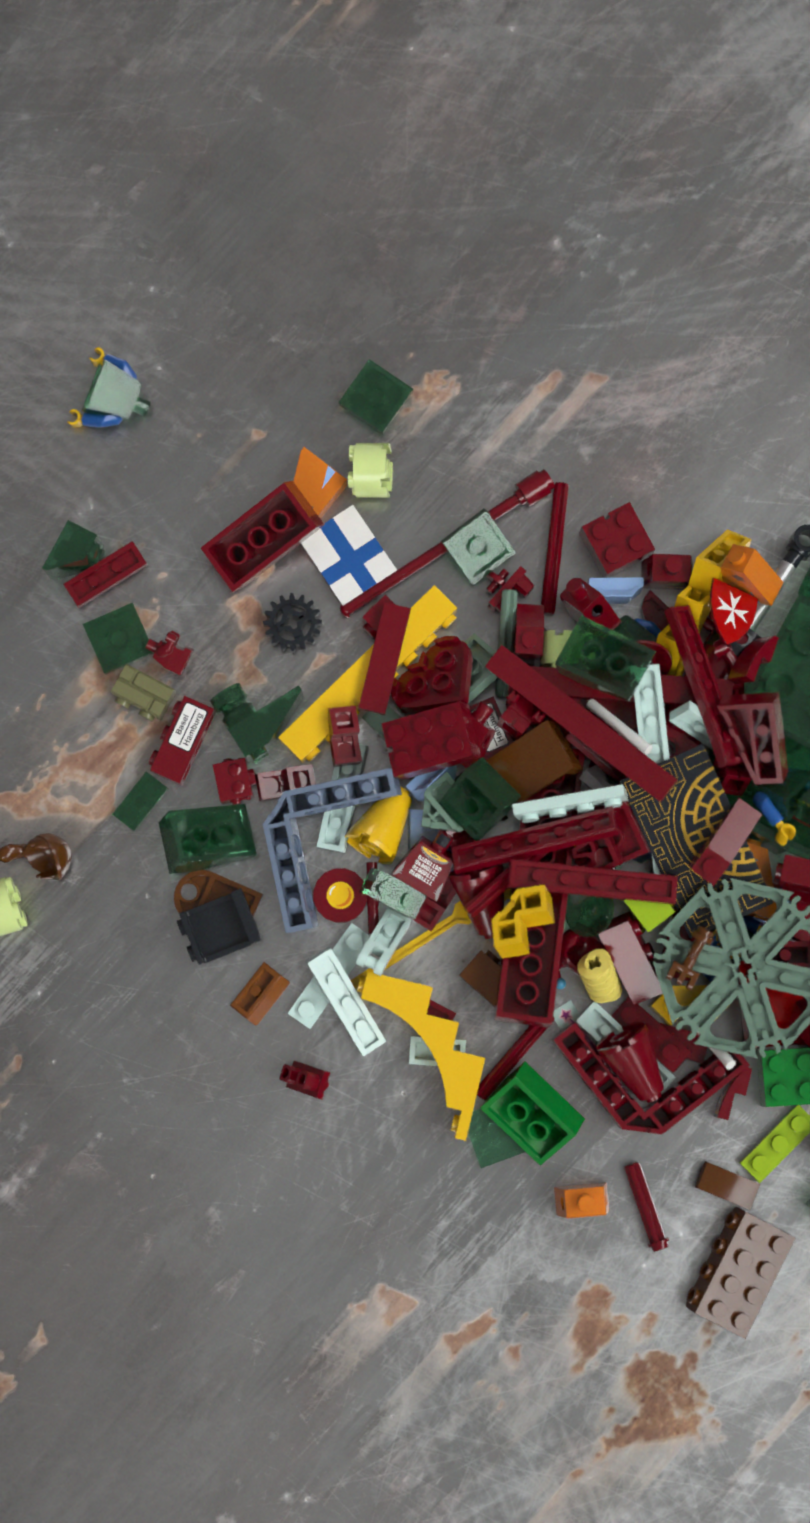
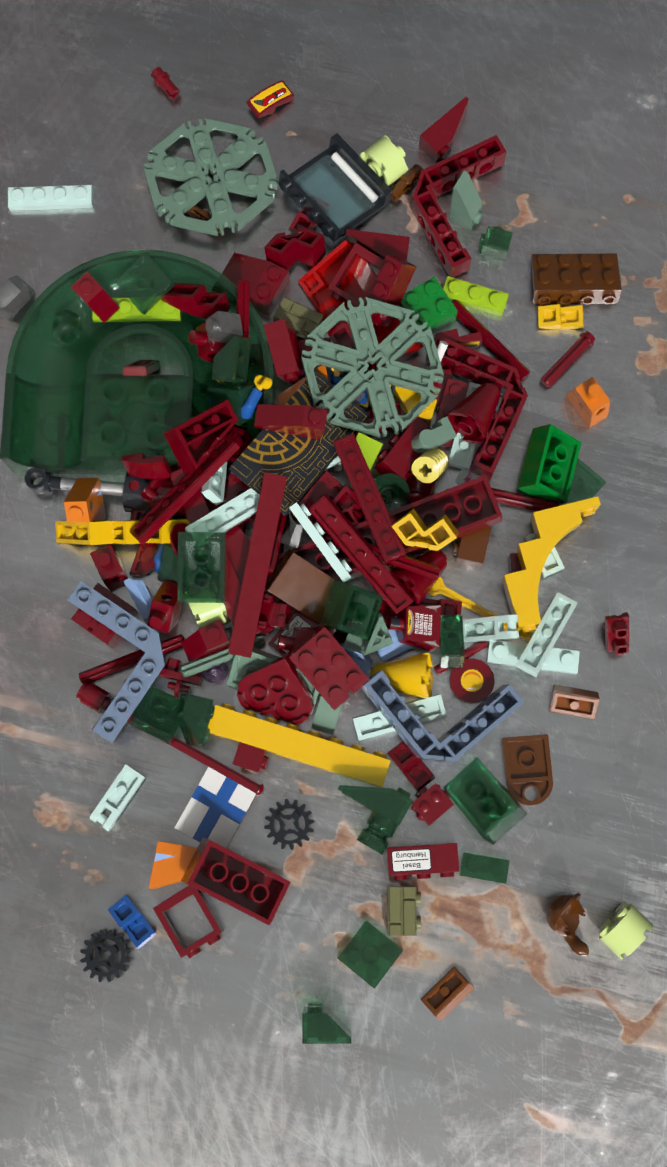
camera: 110 degrees left, 5 degrees down
dark red plate [63,541,148,608] -> none
clear green torso [67,347,151,428] -> none
dark red piece [145,631,194,675] -> none
black panel [177,889,262,965] -> none
dark red slope [328,706,362,767] -> none
clear green plate [339,359,413,435] -> none
yellowish green brick [348,443,393,498] -> none
dark red tile [358,602,411,715] -> none
white bar [586,699,653,755] -> none
reddish brown hinge [666,925,714,991] -> none
reddish brown slope [695,1161,760,1210] -> none
red shield [709,578,758,646] -> none
none -> sand blue brick [67,581,165,743]
none -> black gear [80,929,132,982]
none -> light aqua plate [90,764,146,832]
none -> blue slope [108,895,158,949]
none -> dark red window [153,885,224,959]
none -> clear green slope [176,694,215,746]
none -> clear purple plate [201,662,229,683]
none -> sand green leg [411,417,457,453]
none -> dark orange slope [421,966,474,1021]
none -> dark red axle [453,300,530,381]
none -> yellow slope [538,304,584,330]

